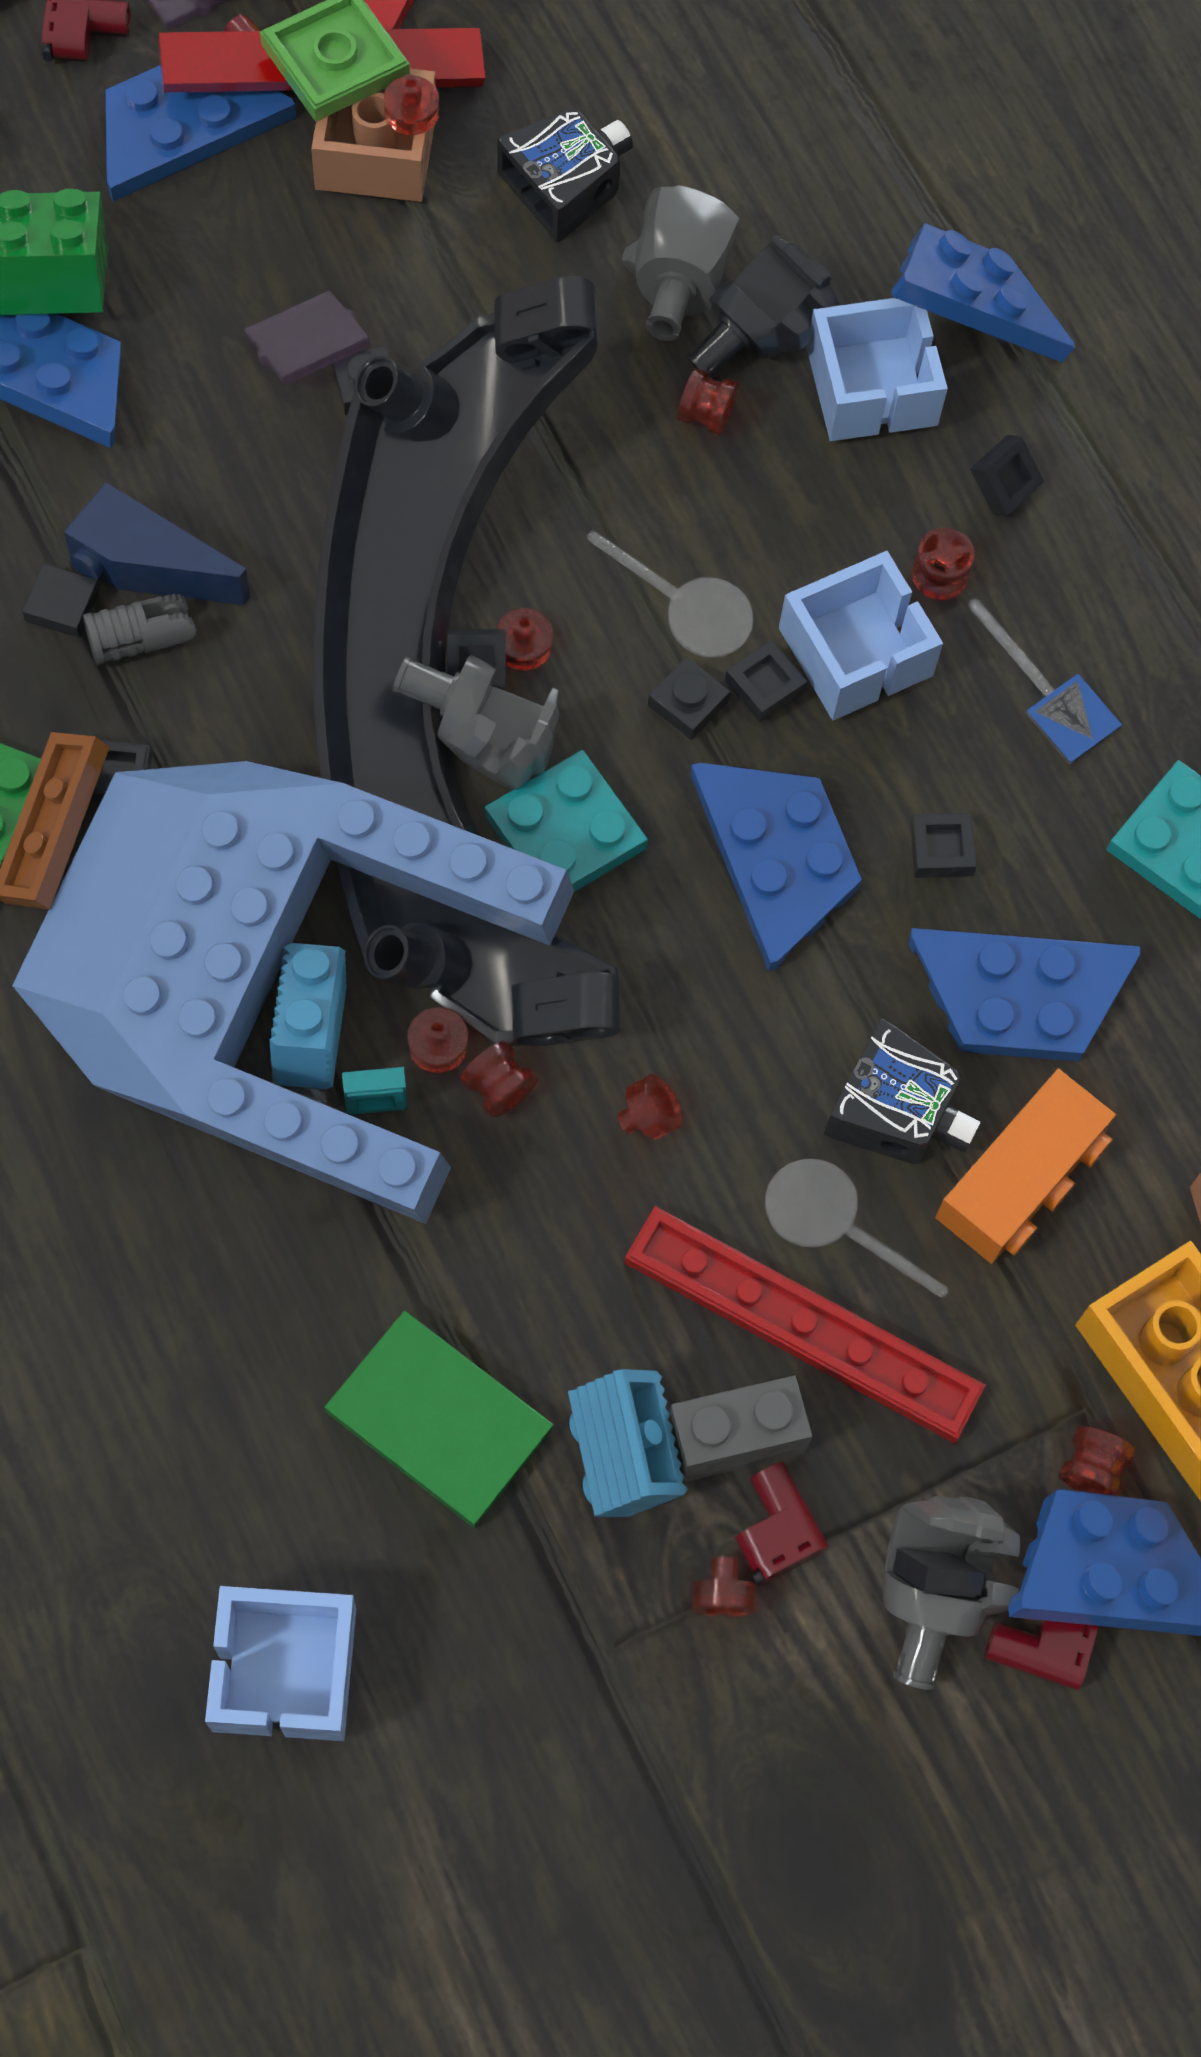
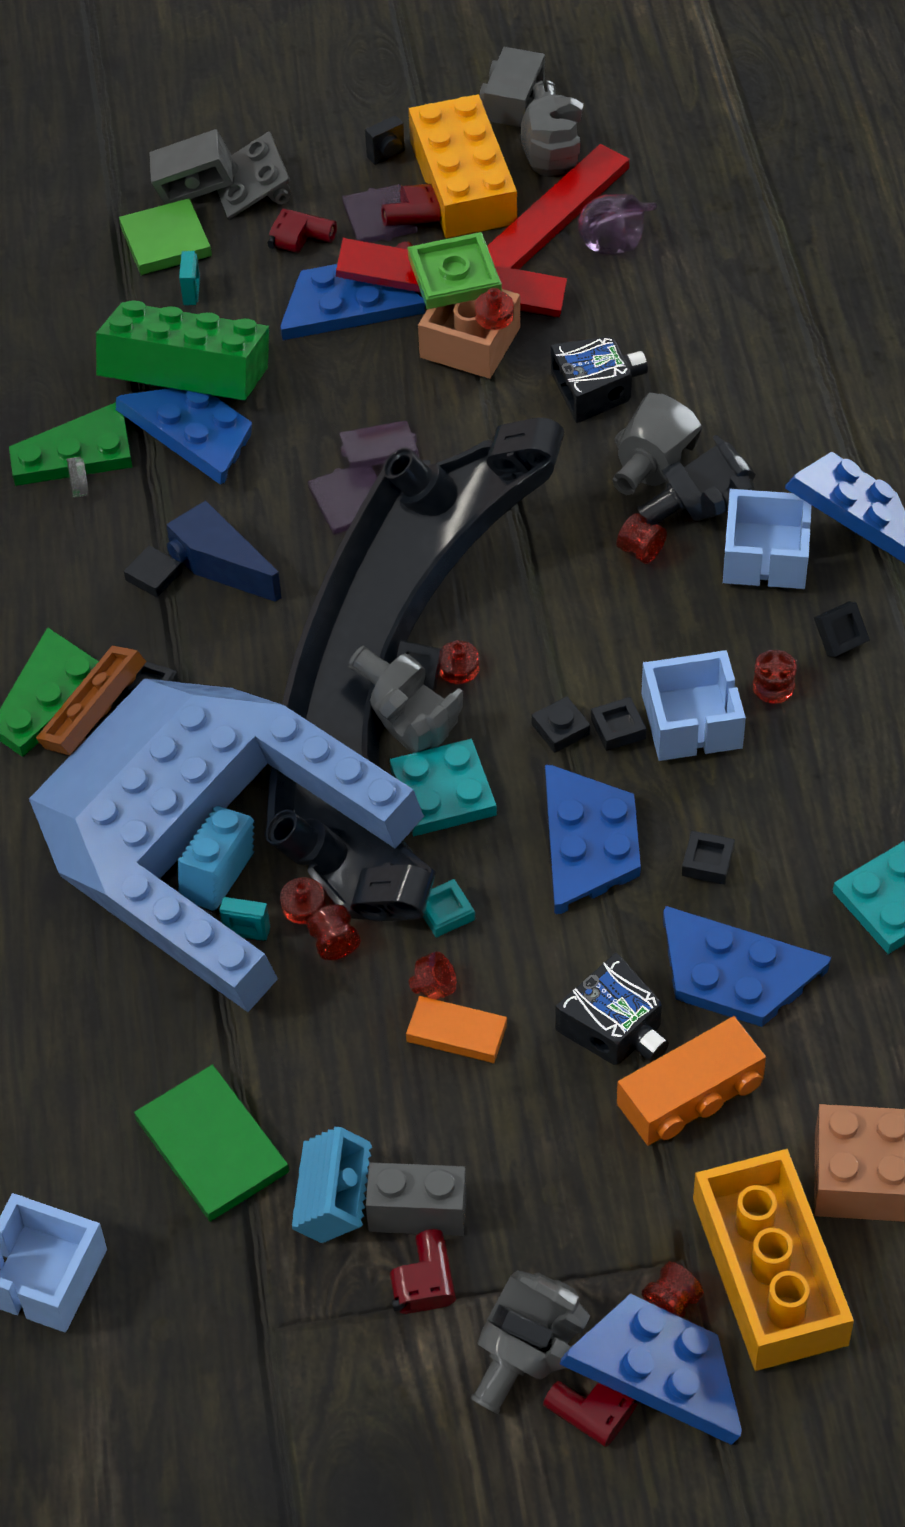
camera: 25 degrees right, 15 degrees down
dark grey hinge [83,594,197,666] -> none
clear piece [587,531,753,658] -> none
red tile [624,1206,986,1444] -> none
clear red tile [691,1556,757,1617] -> none
clear piece [765,1159,948,1297] -> none
piece [969,599,1122,765] -> none
none -> clear purple piece [308,461,377,535]
none -> orange tile [406,996,507,1063]
none -> teal tile [423,879,475,938]

